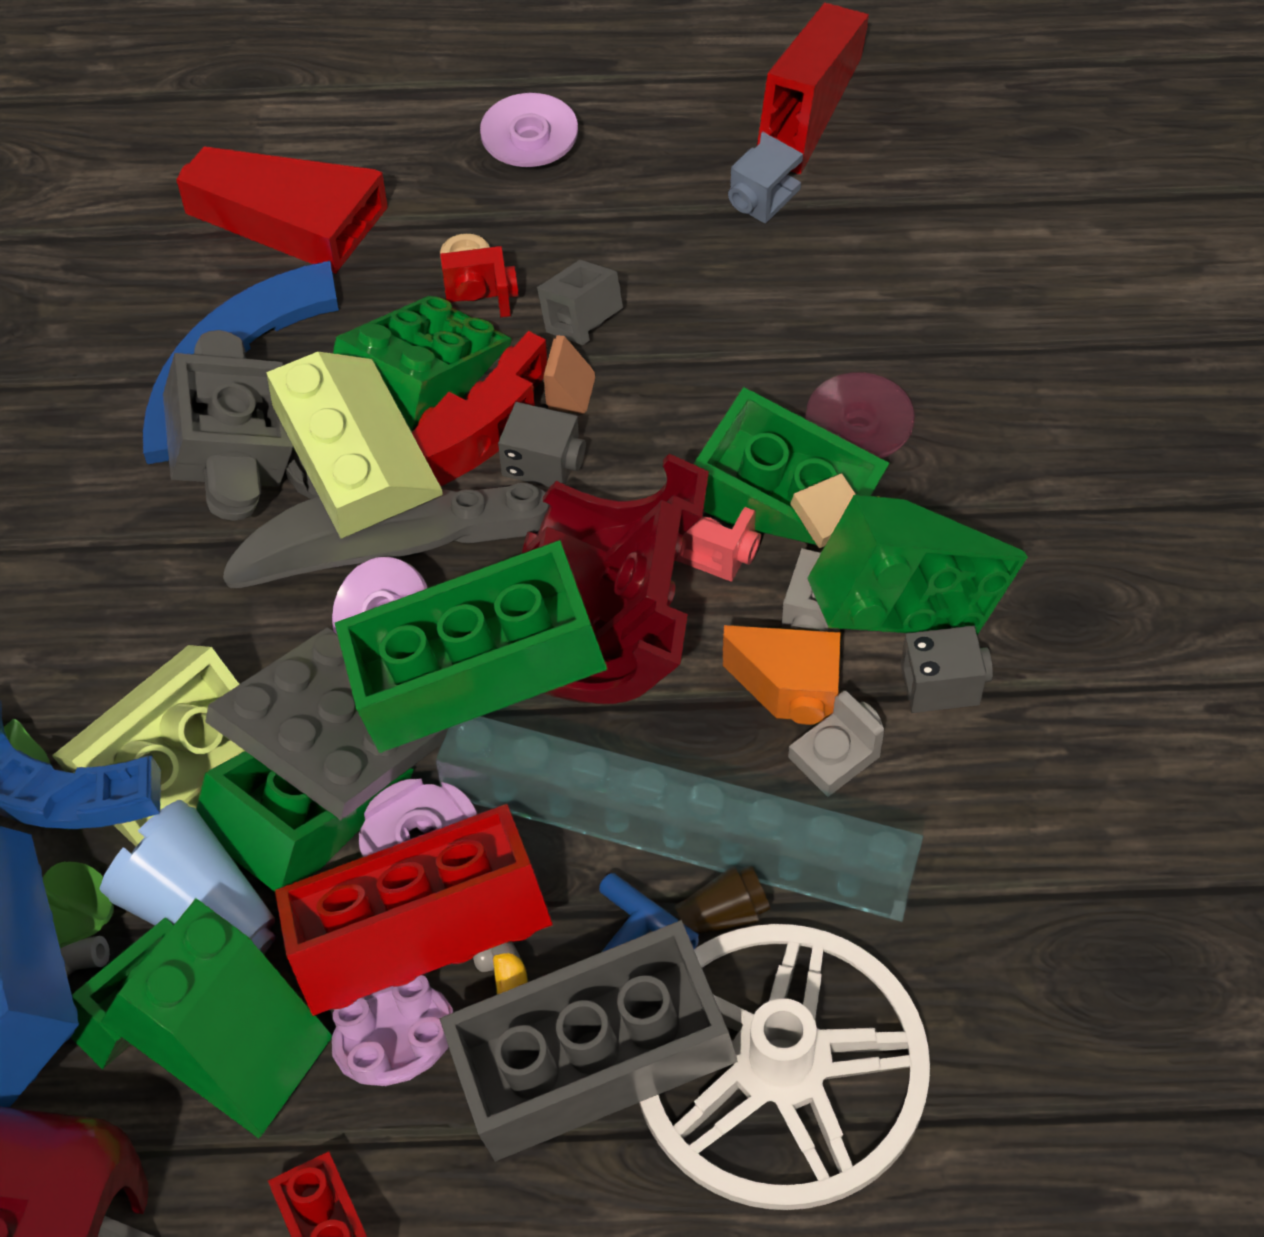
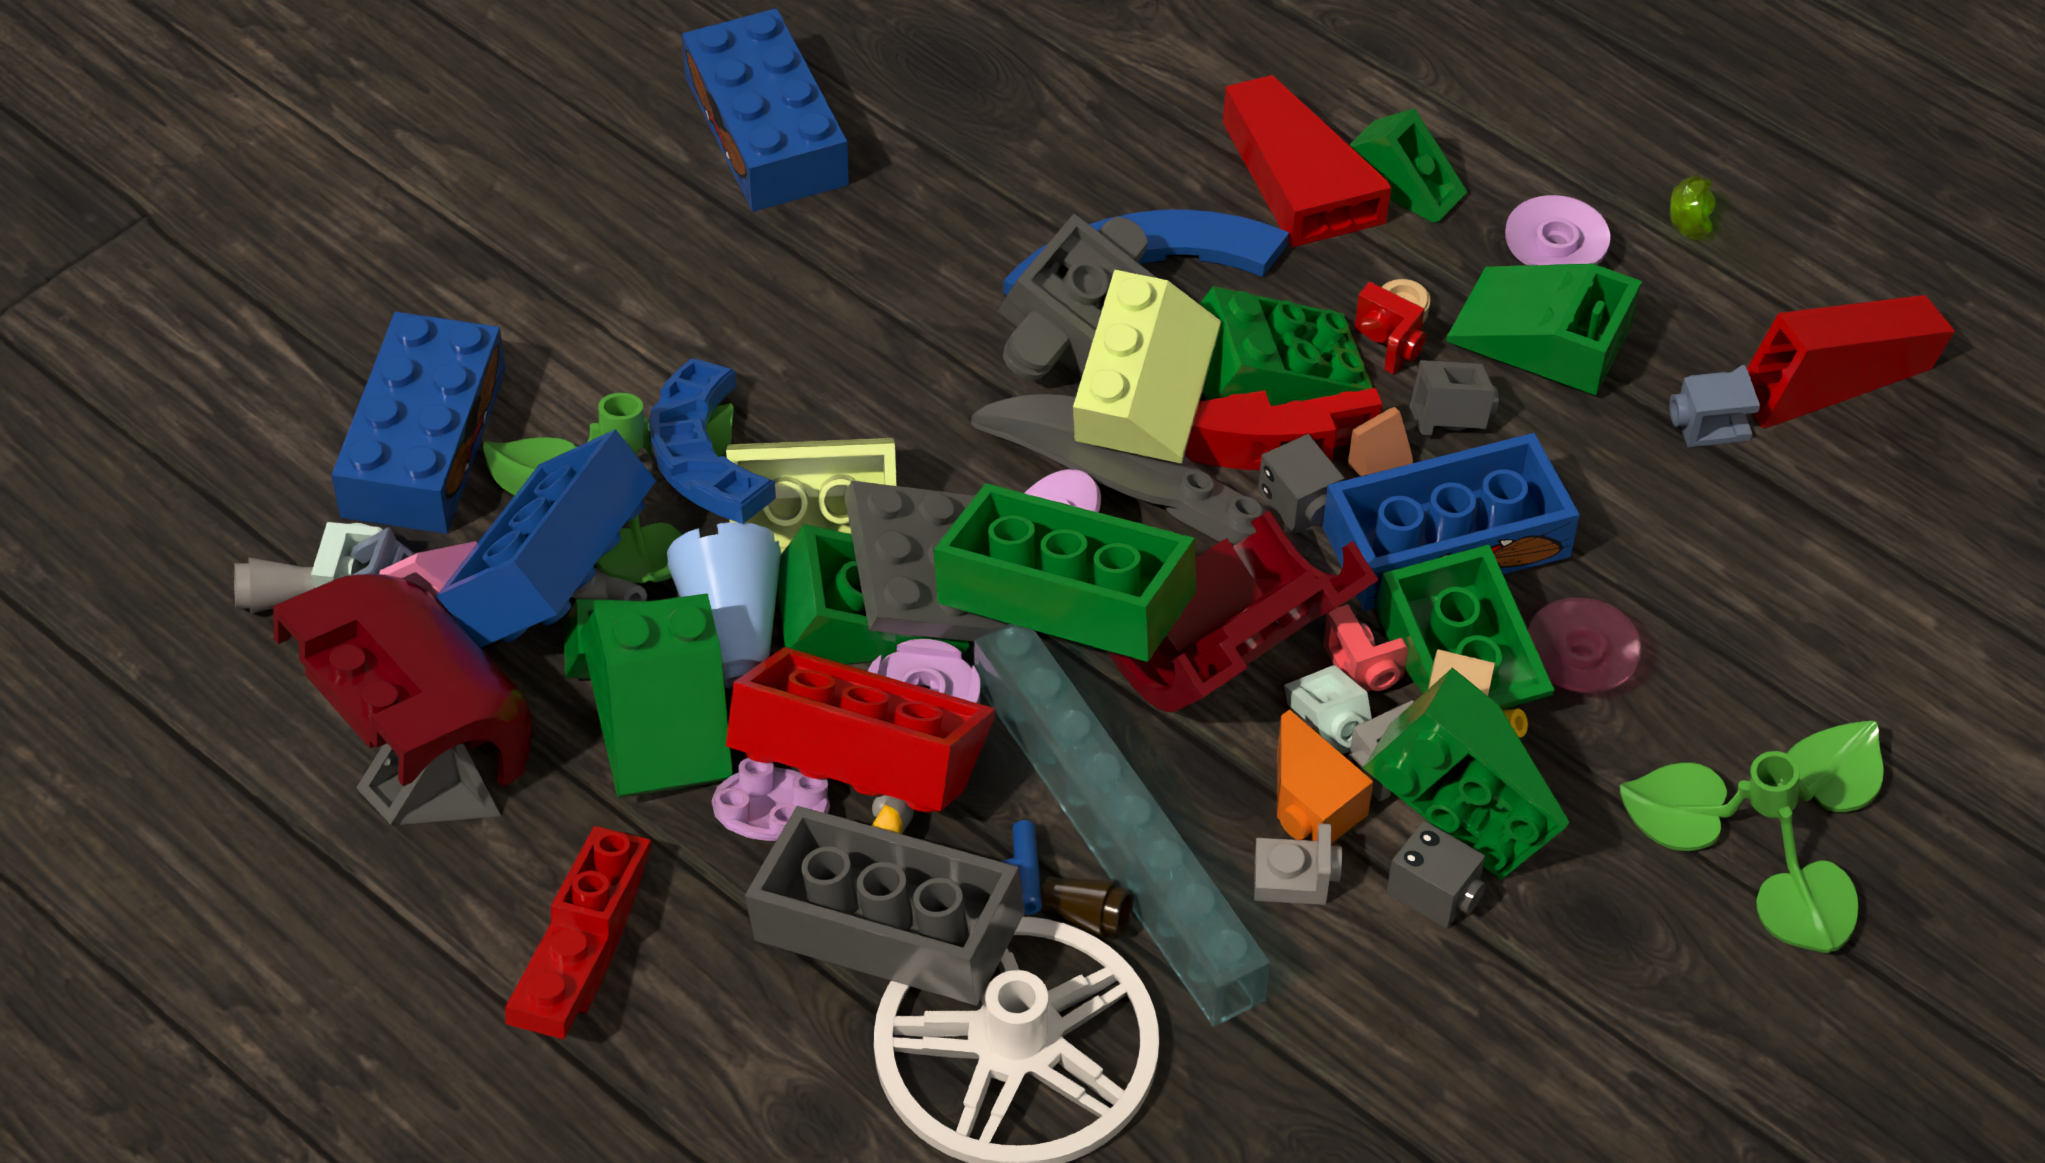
camera: 40 degrees right, 5 degrees down
none -> light aqua bracket [1284,665,1372,755]
none -> blue brick [1322,433,1580,611]
none -> green slope [1349,108,1467,223]
none -> green slope [1446,263,1642,395]
none -> bright green plant [1620,721,1884,953]
none -> clear neon green plate [1670,175,1716,240]

